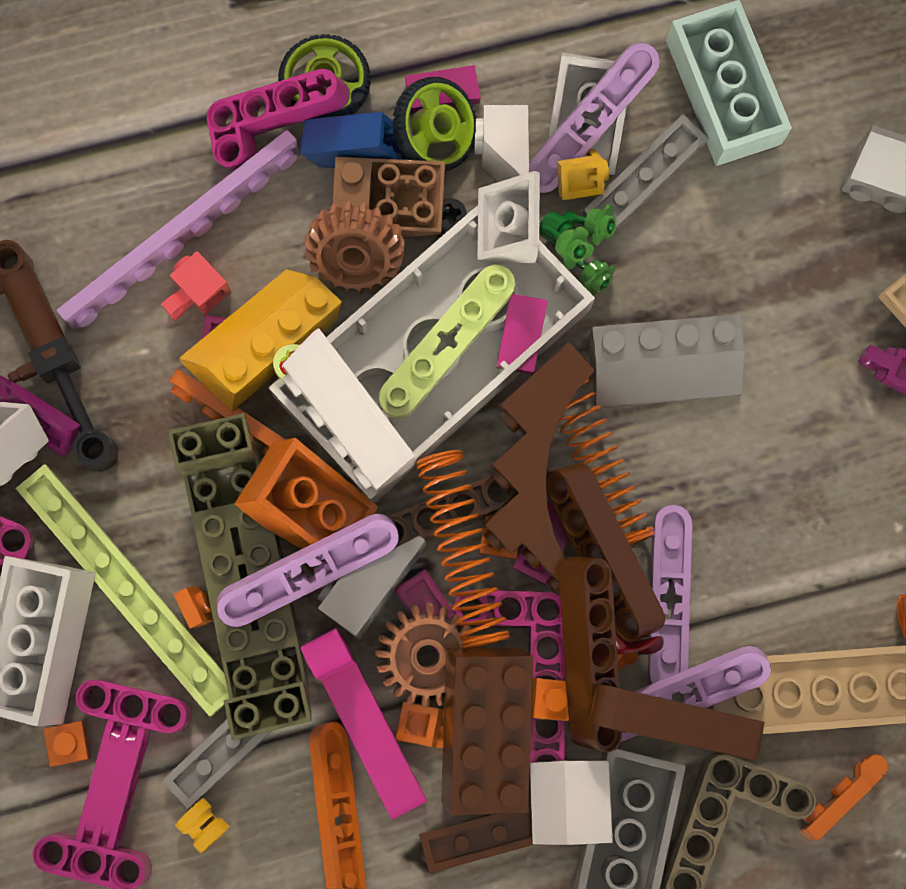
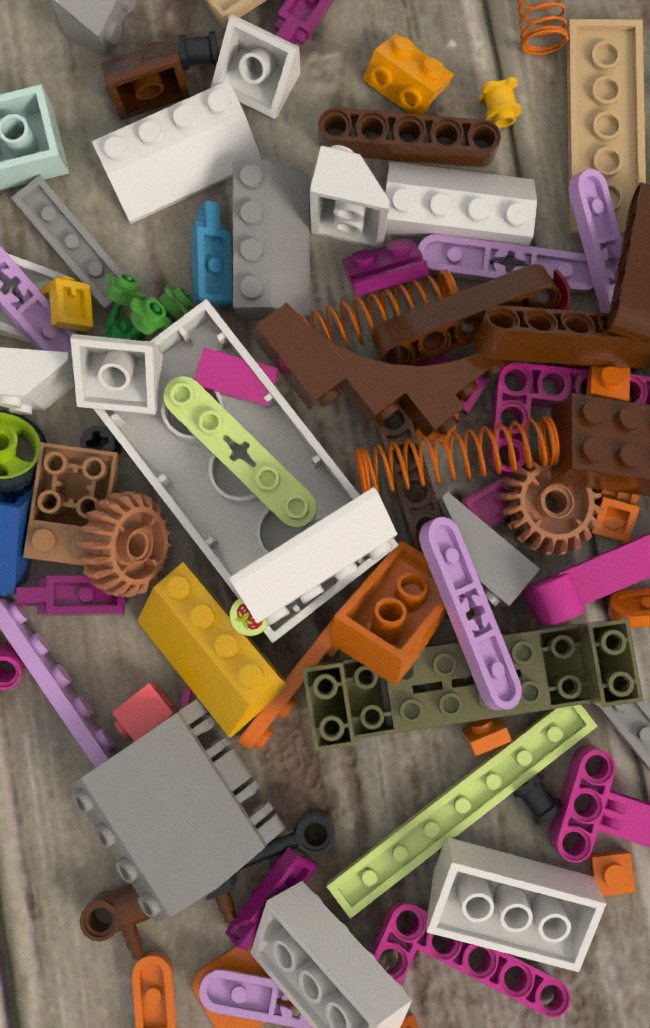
camera: 80 degrees left, 5 degrees up
none -> magenta hinge [16,575,125,616]
none -> light grey hinge [68,698,286,921]
none -> white slope [92,80,262,224]
none -> reddish brown slope [101,40,190,120]
none -> black bush [178,31,219,70]
none -> dark azure hinge [191,200,233,308]
none -> white slope [211,14,301,119]
none -> white slope [310,145,390,248]
none -> reddish brown beam [318,108,501,167]
none -> magenta plate [342,238,429,297]
none -> light orange bracket [363,33,454,115]
none -> white slope [385,161,537,246]
none -> yellow brick [478,77,522,128]
none -> black bush [512,772,563,825]

